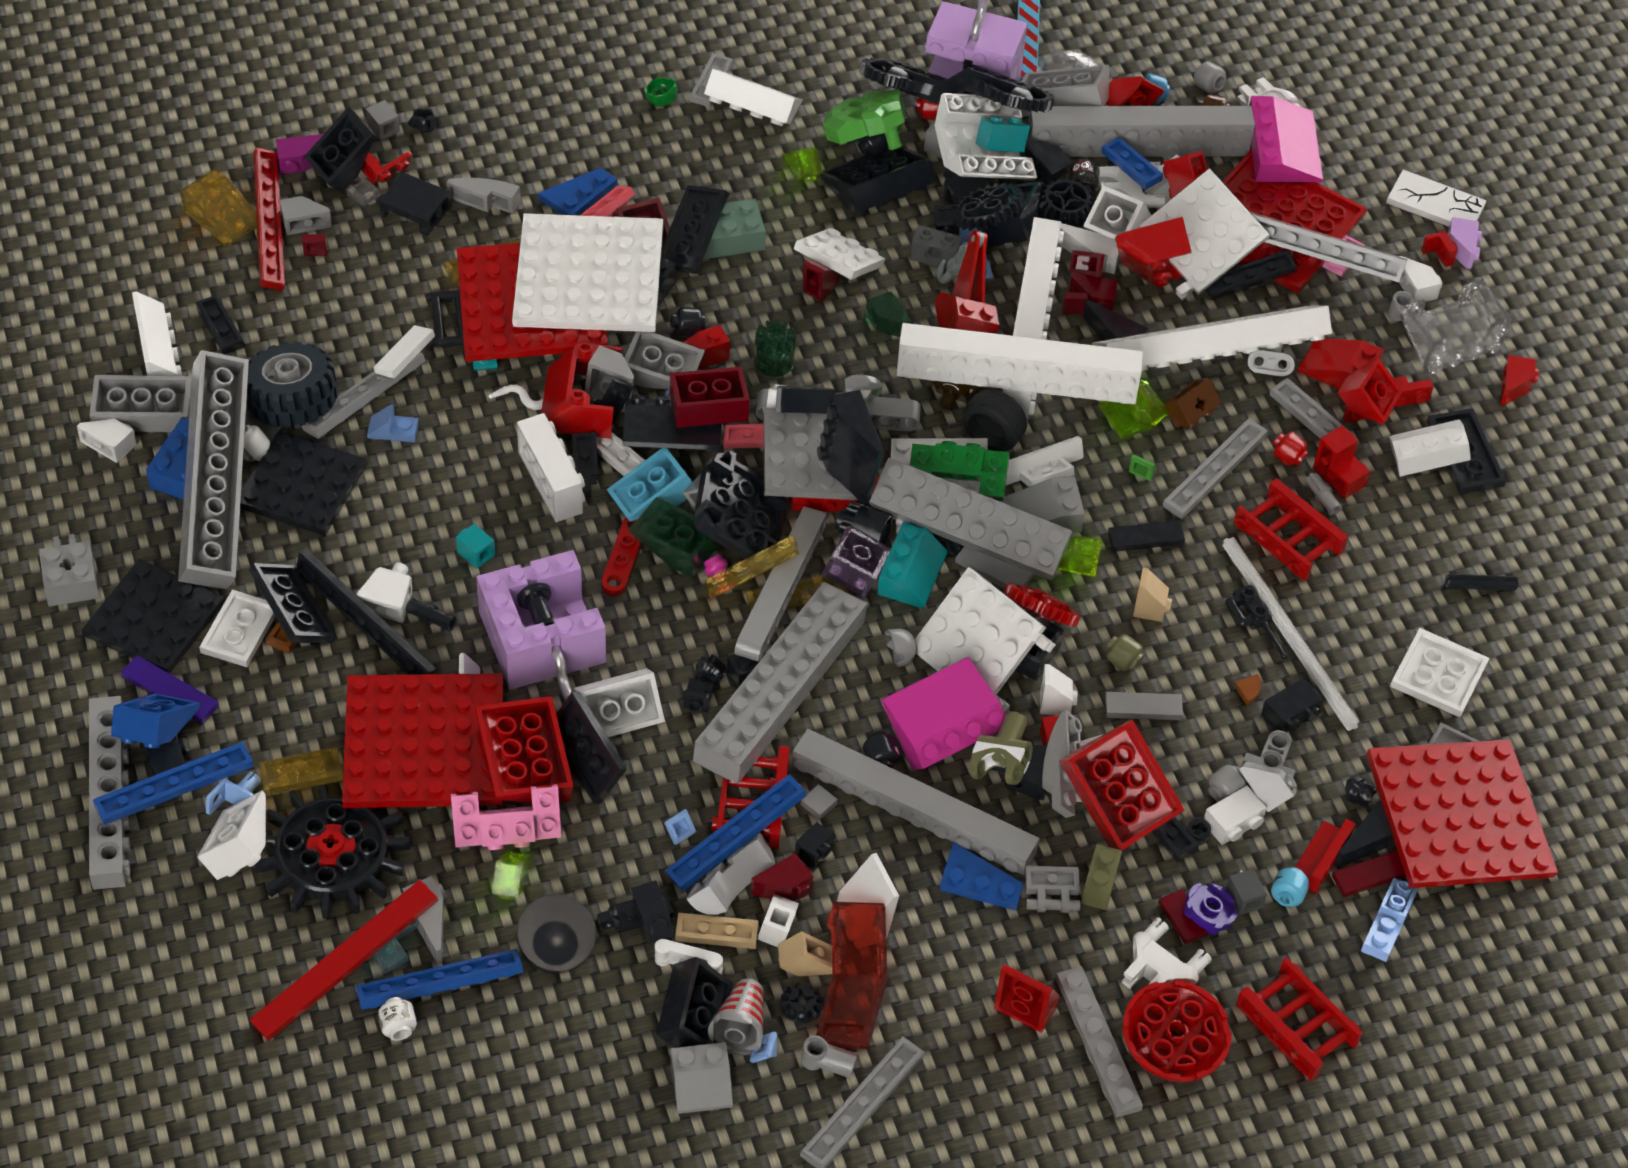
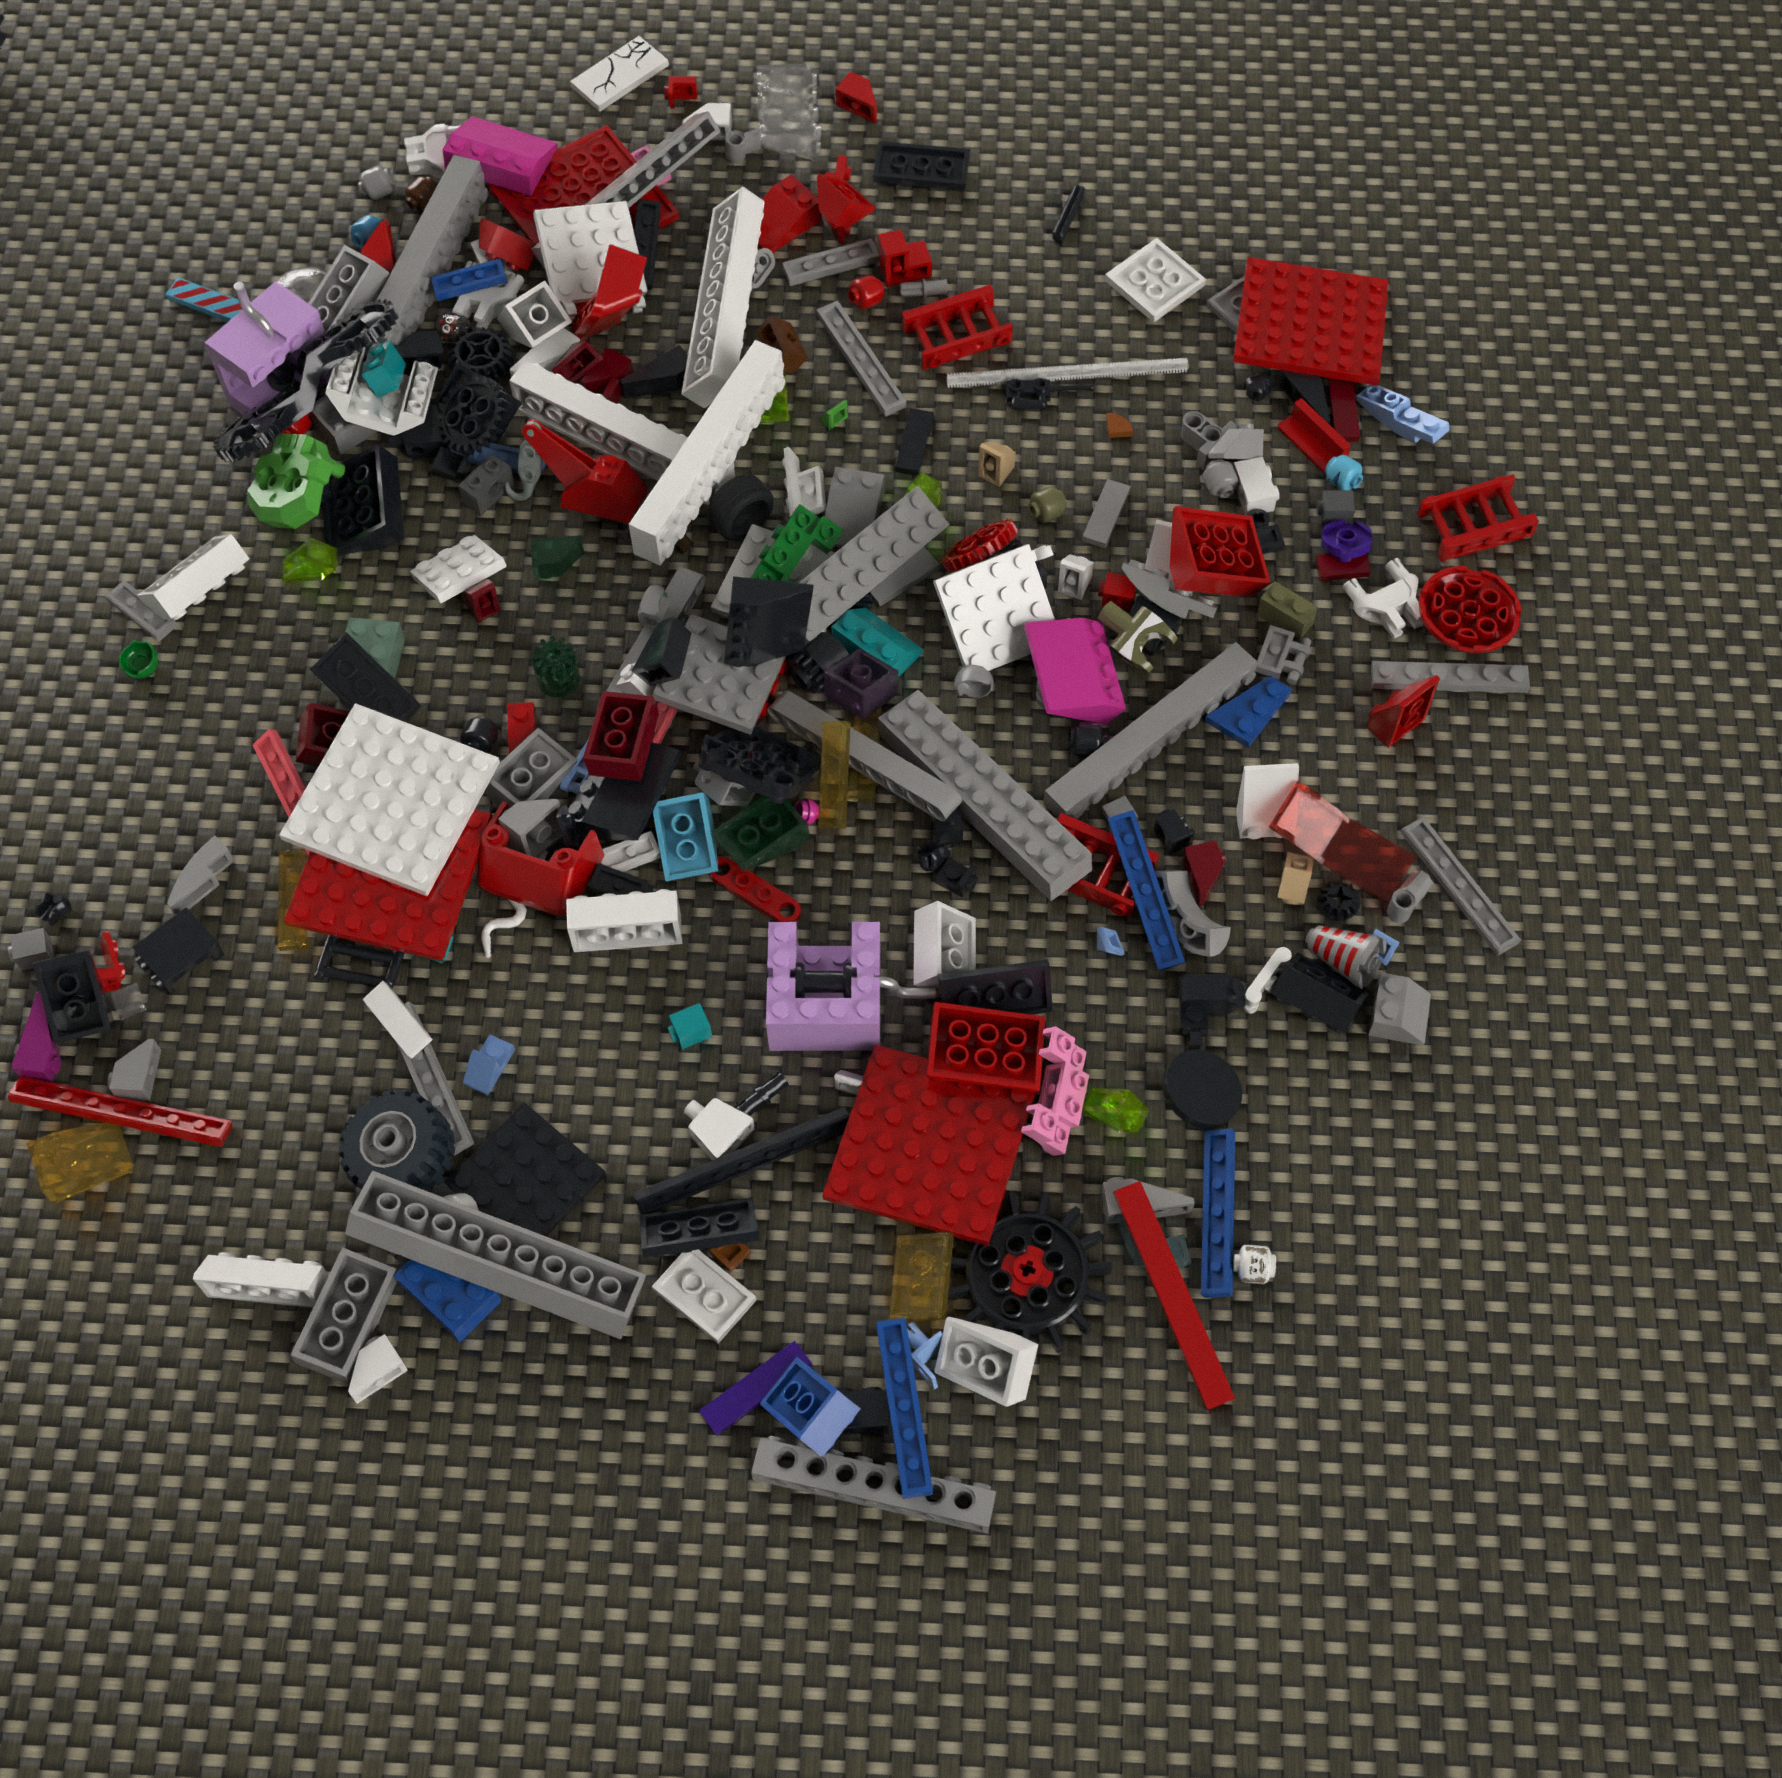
camera: 65 degrees left, 10 degrees up
light grey hinge [39,534,99,607] -> none
black plate [82,559,225,674] -> none
black tile [195,294,245,355] -> none
dark red tile [302,234,328,256] -> none
blue wing [538,168,618,216] -> none
tan plate [675,913,758,949] -> none
white slope [757,894,799,947] -> none
black brick [1261,678,1323,732] -> none
white slope [1389,419,1471,476] -> none
lavender slope [1447,217,1482,269] -> none

